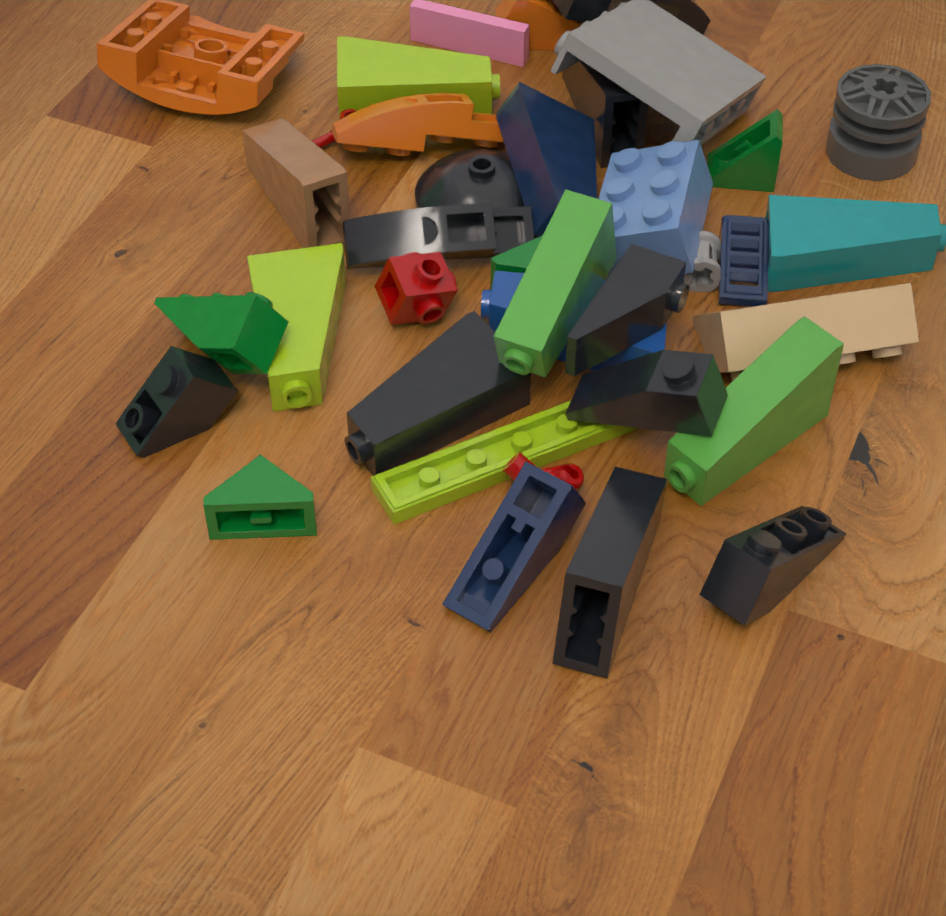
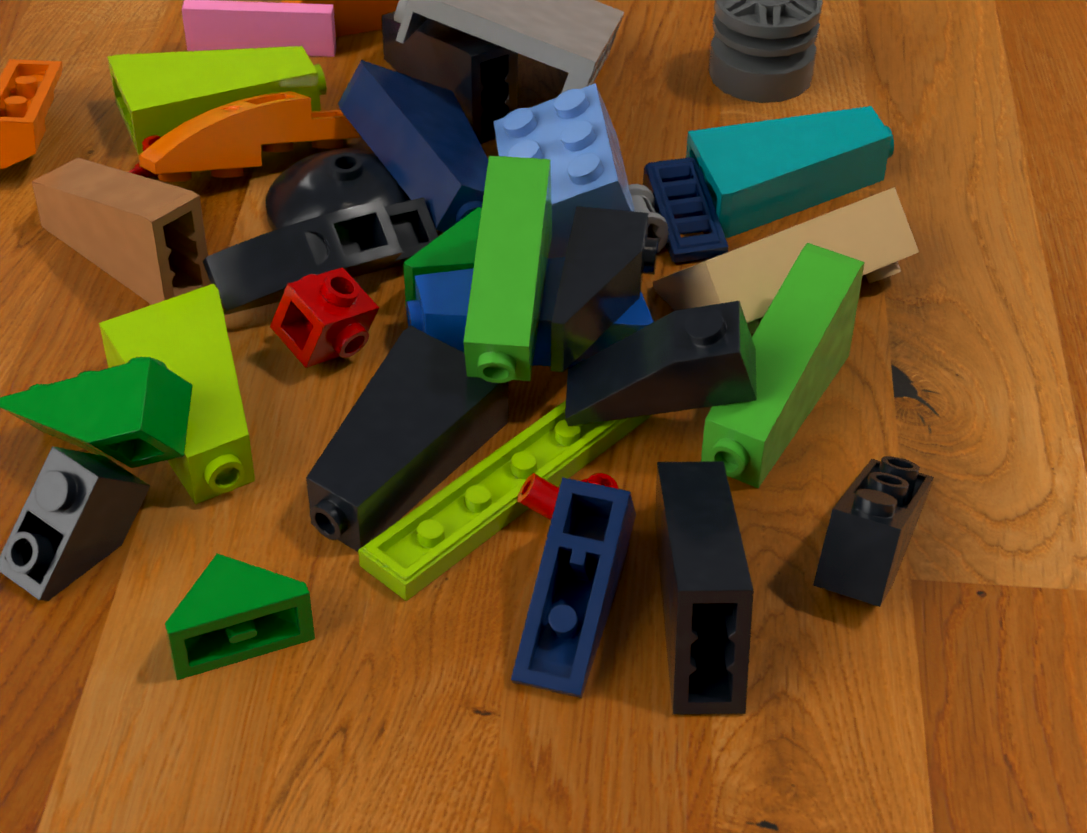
camera: 20 degrees left, 5 degrees down
green slope [707,109,783,192] -> none

